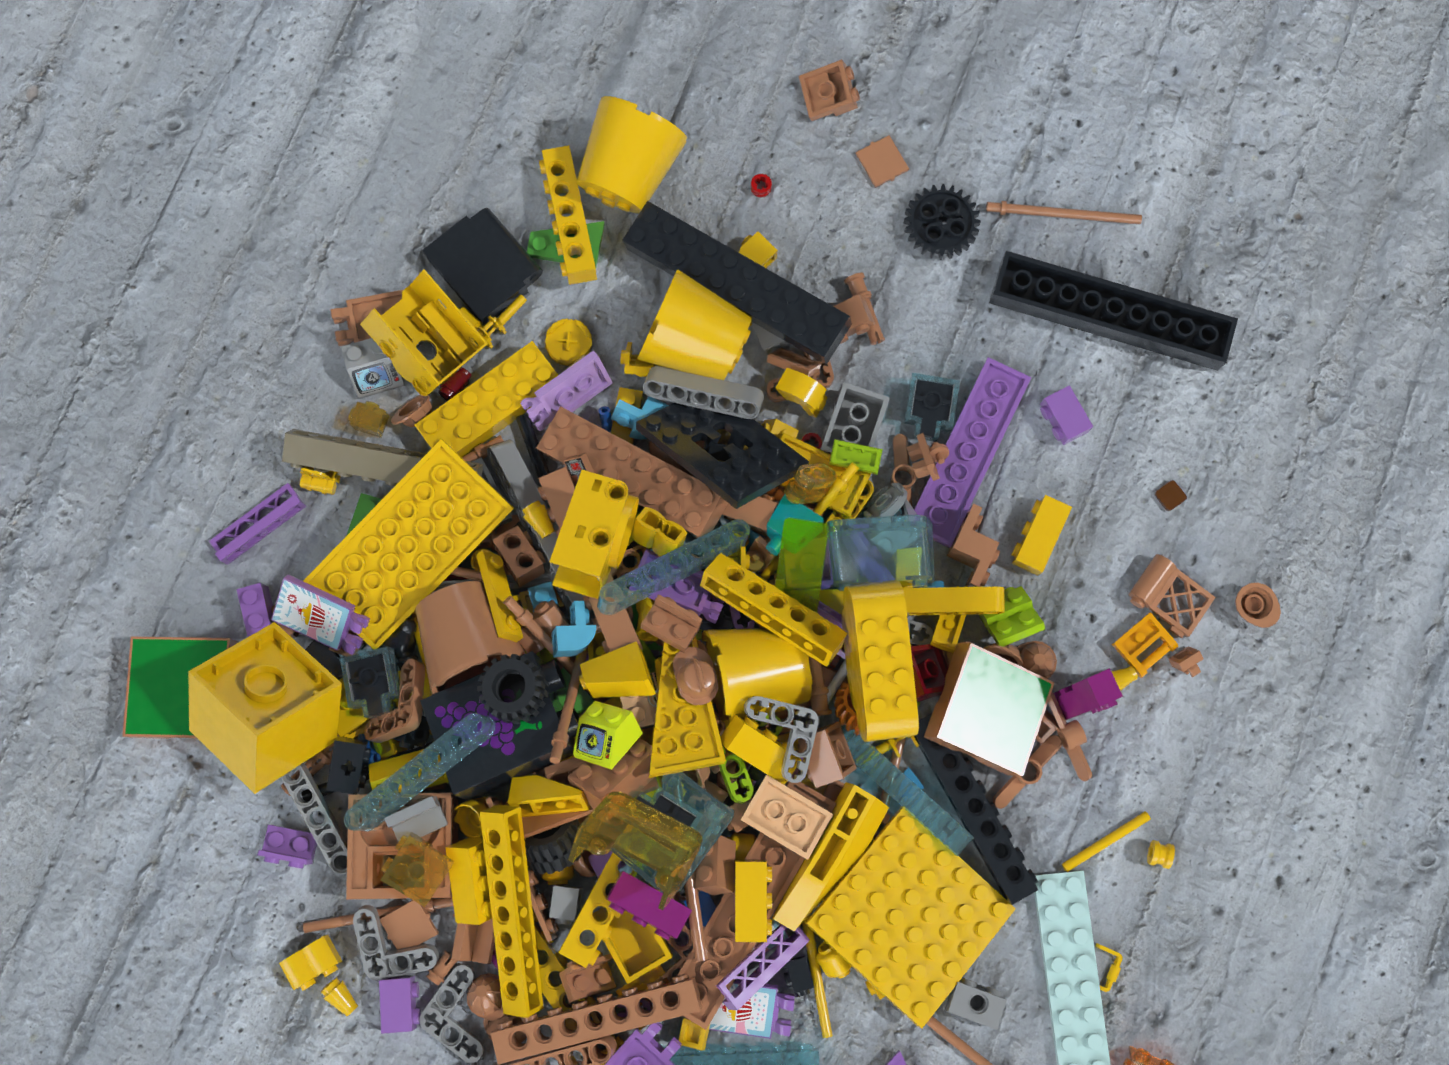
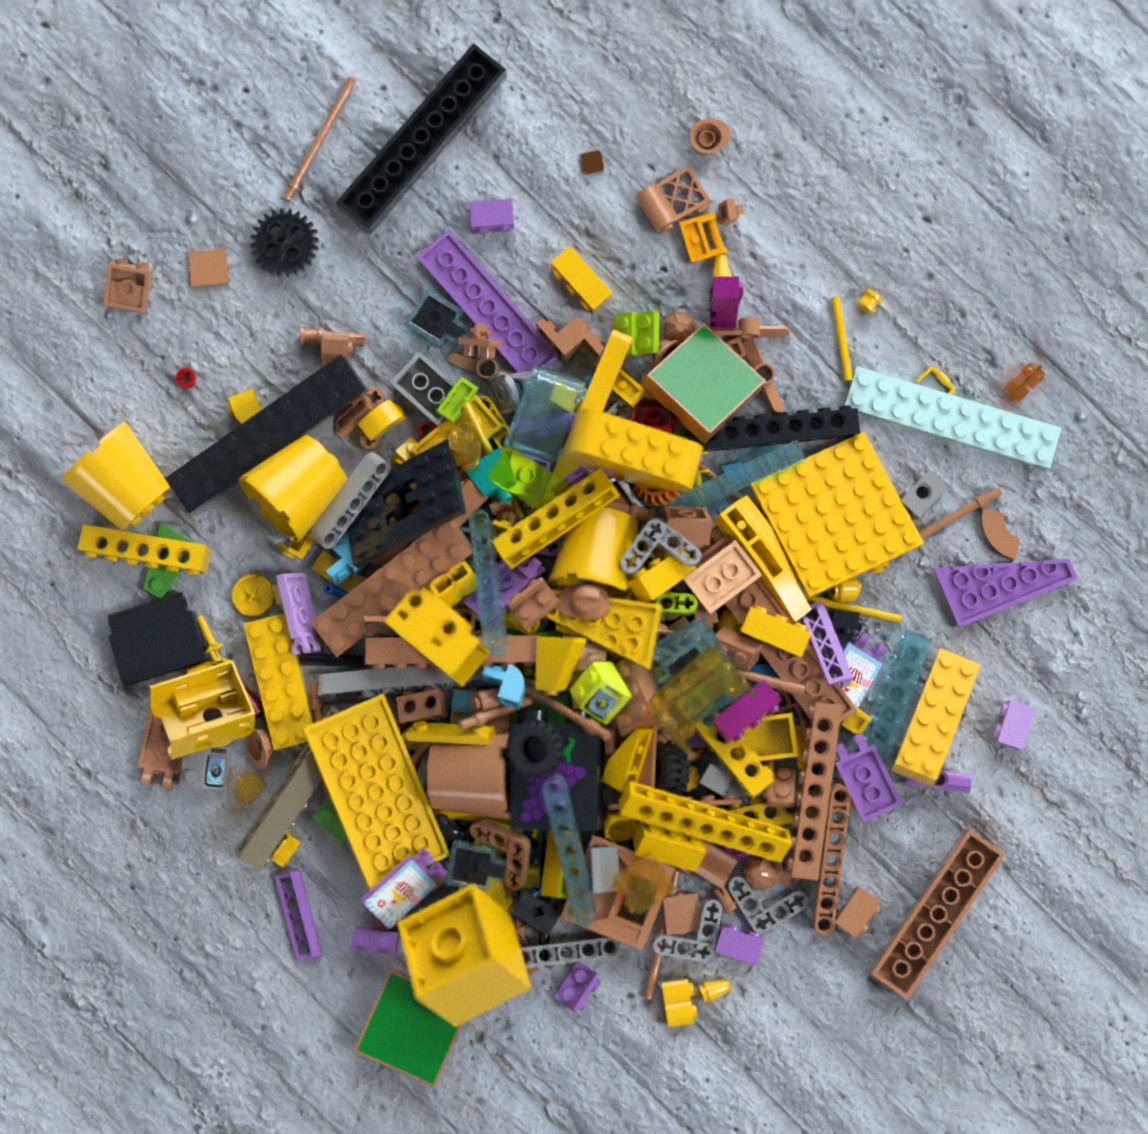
camera: 70 degrees left, 5 degrees up
yellow cone [522,500,555,539] -> none

